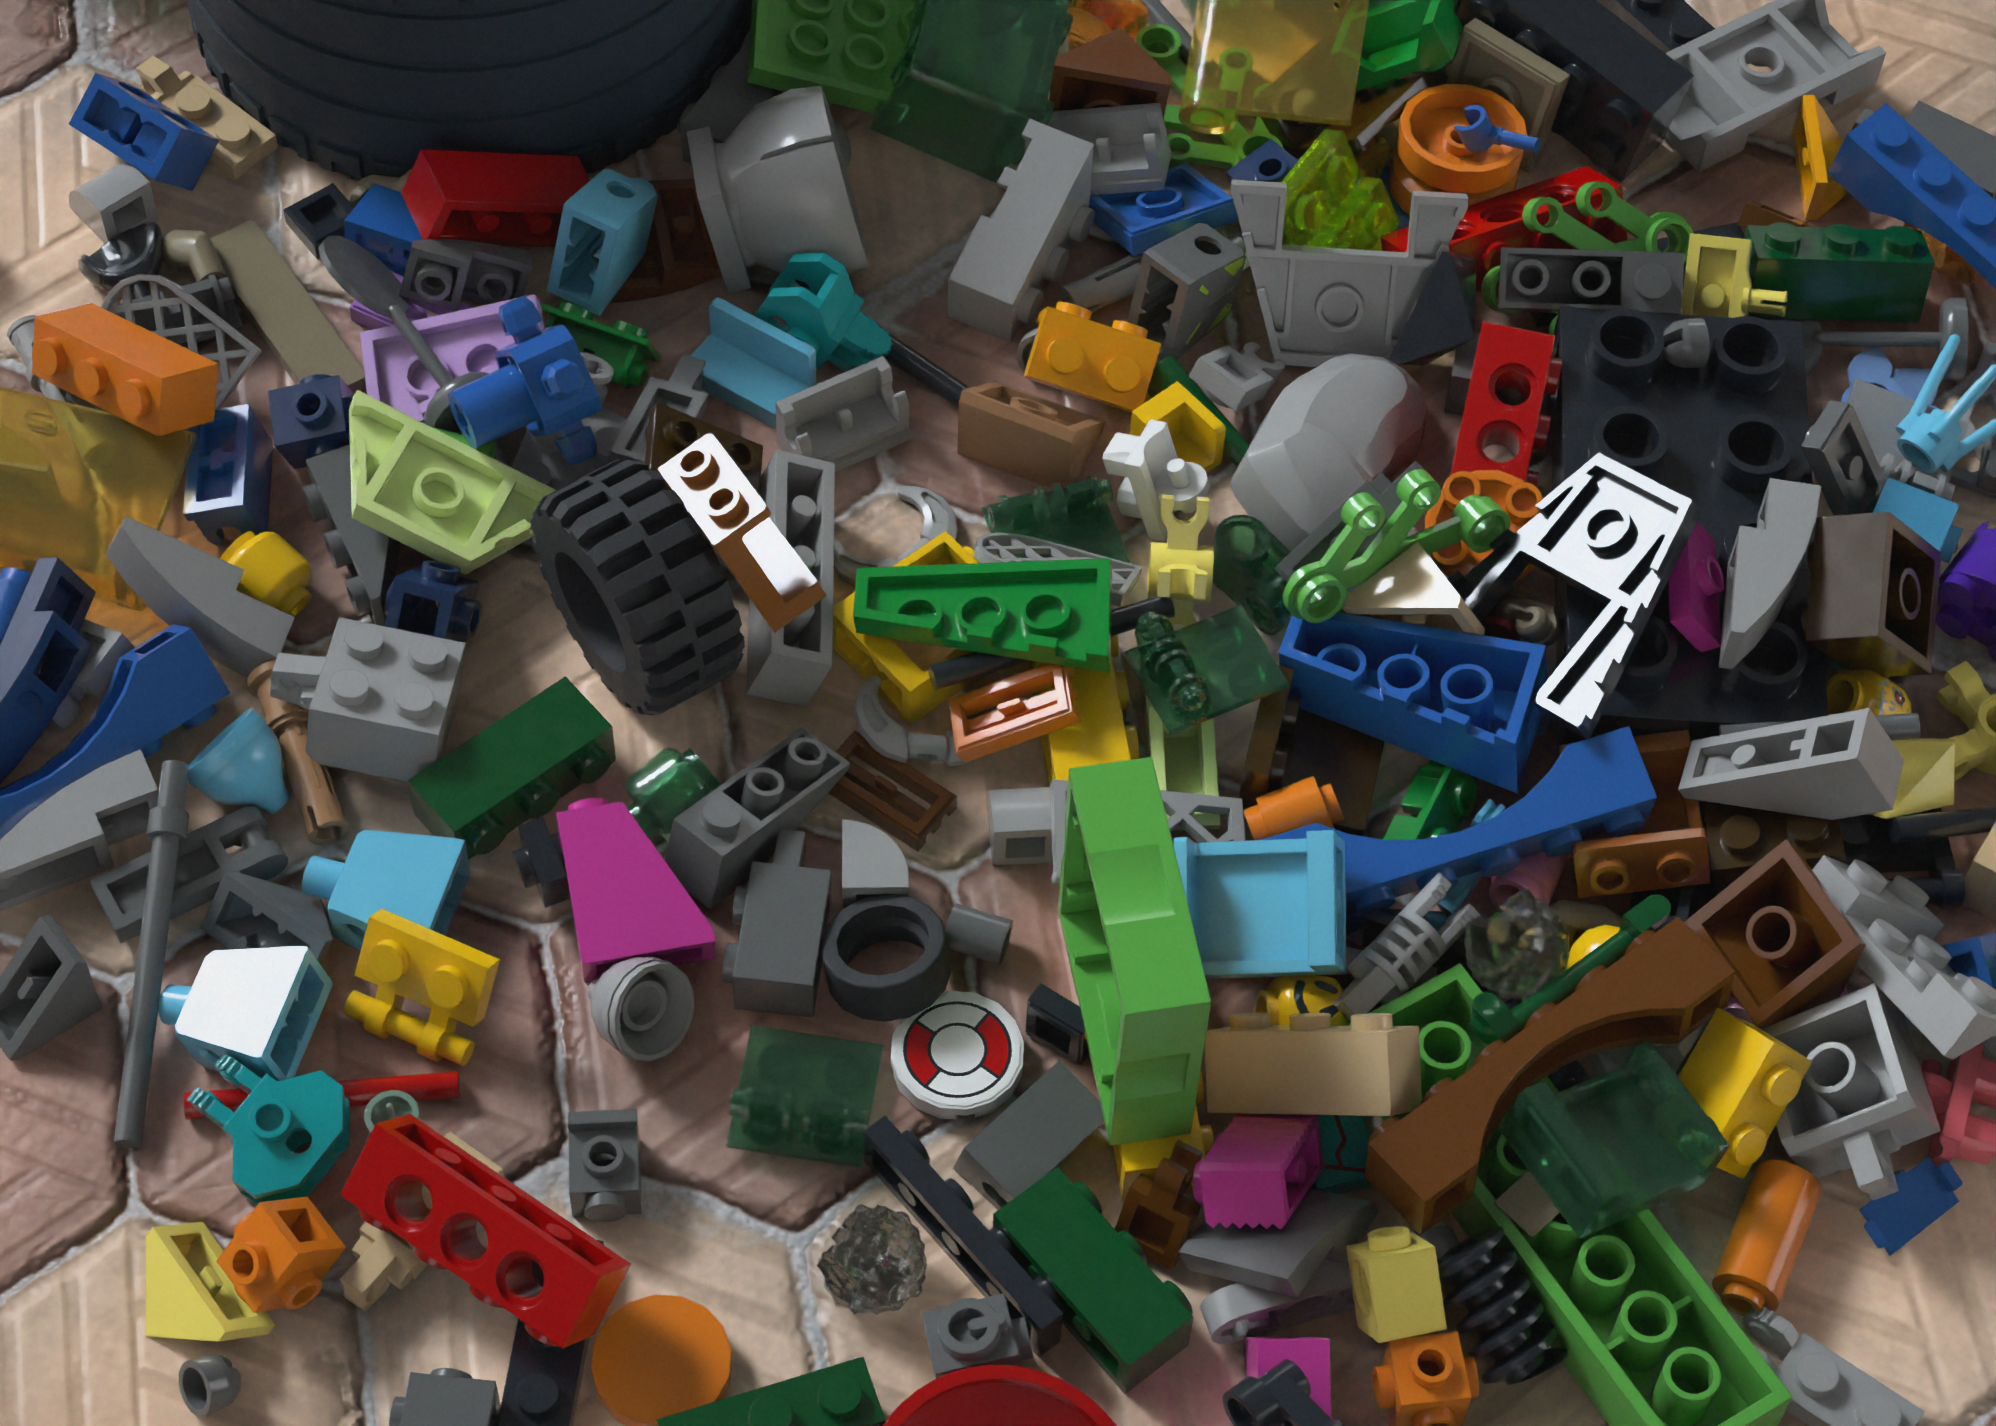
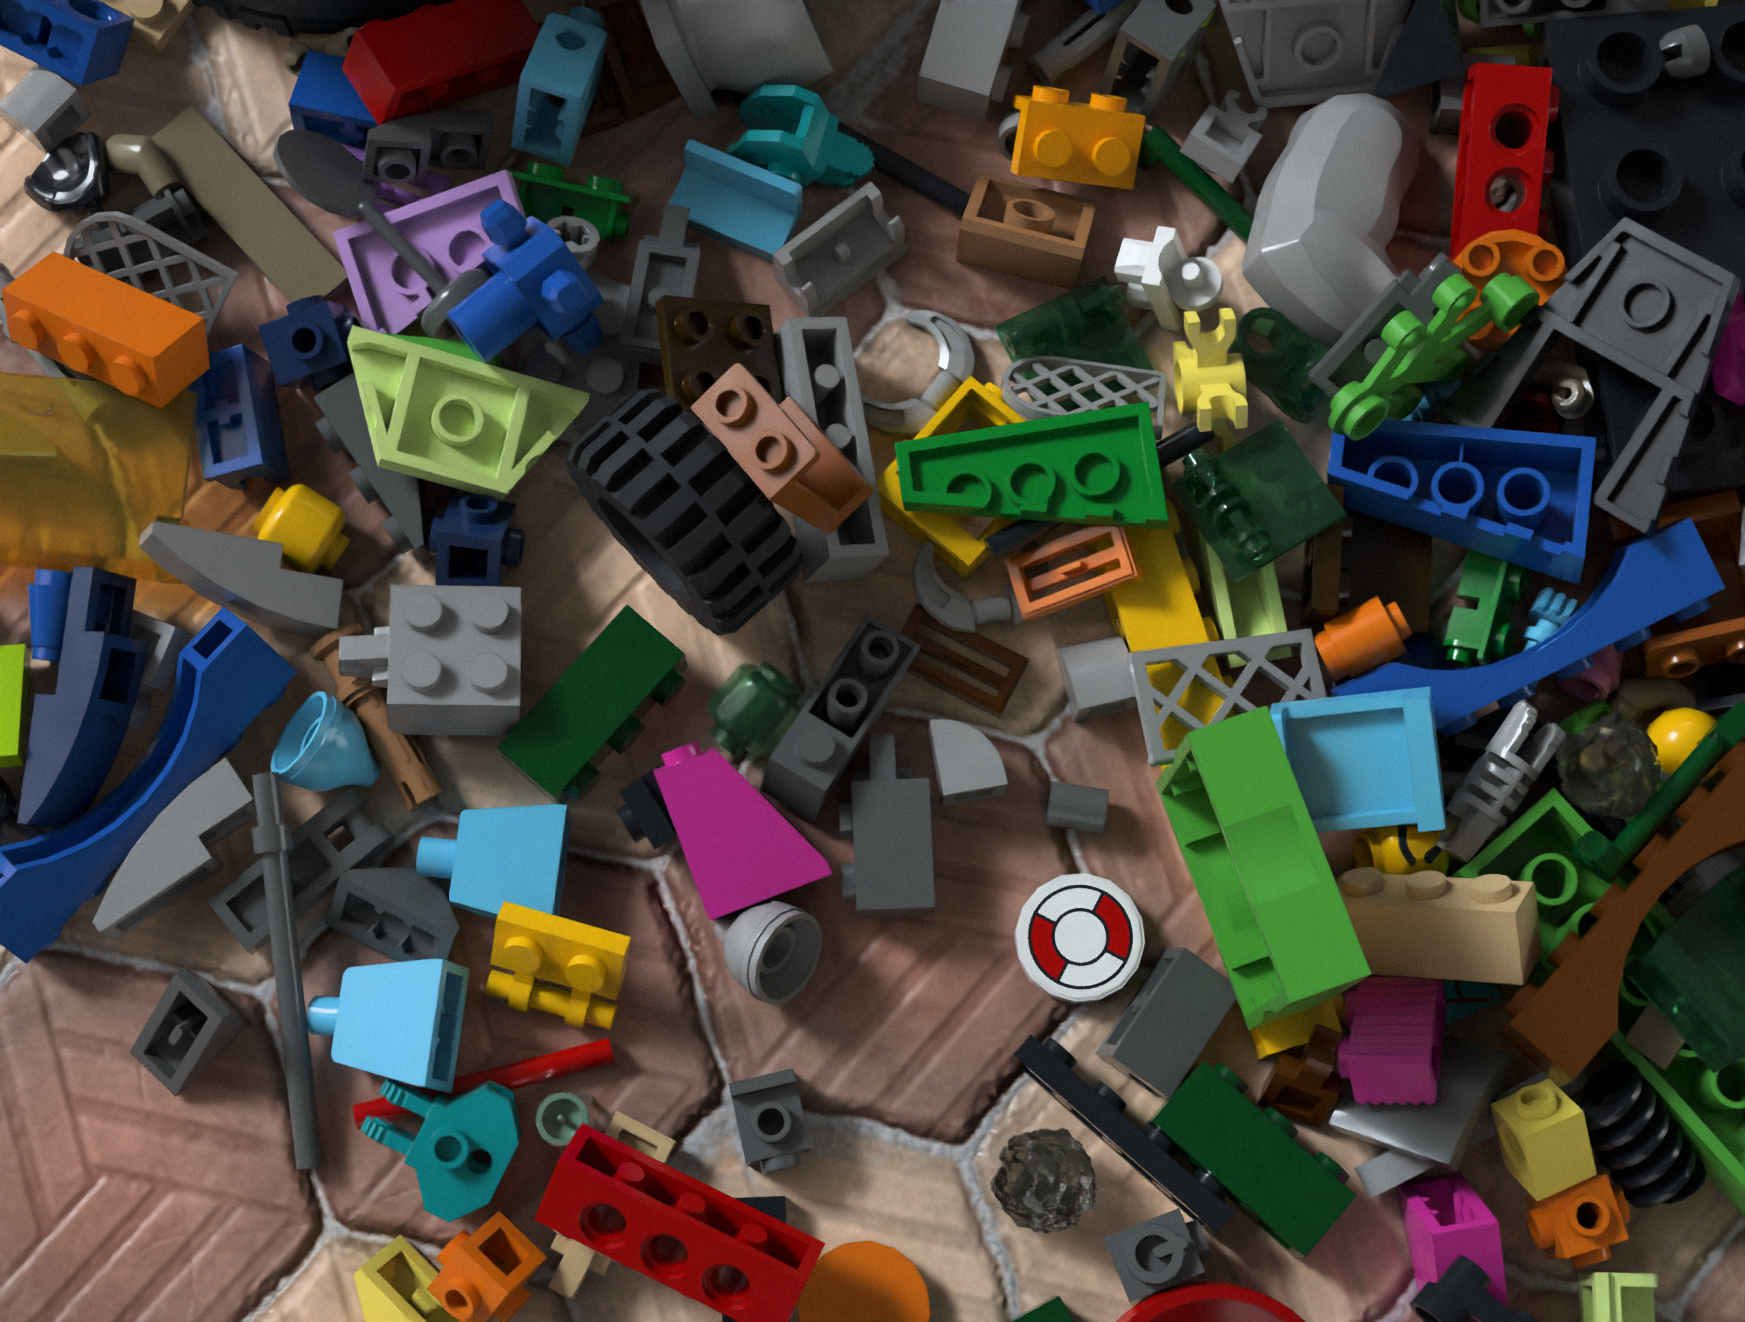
camera: 10 degrees left, 20 degrees up
black tile [283,183,355,259] -> none
clear green hinge [726,1025,884,1168] -> none
black tyre [820,894,952,1022] -> none
black tile [1025,983,1090,1065] -> none
yellow panel [1130,381,1226,473] -> none
tan slope [1342,542,1485,635] -> none

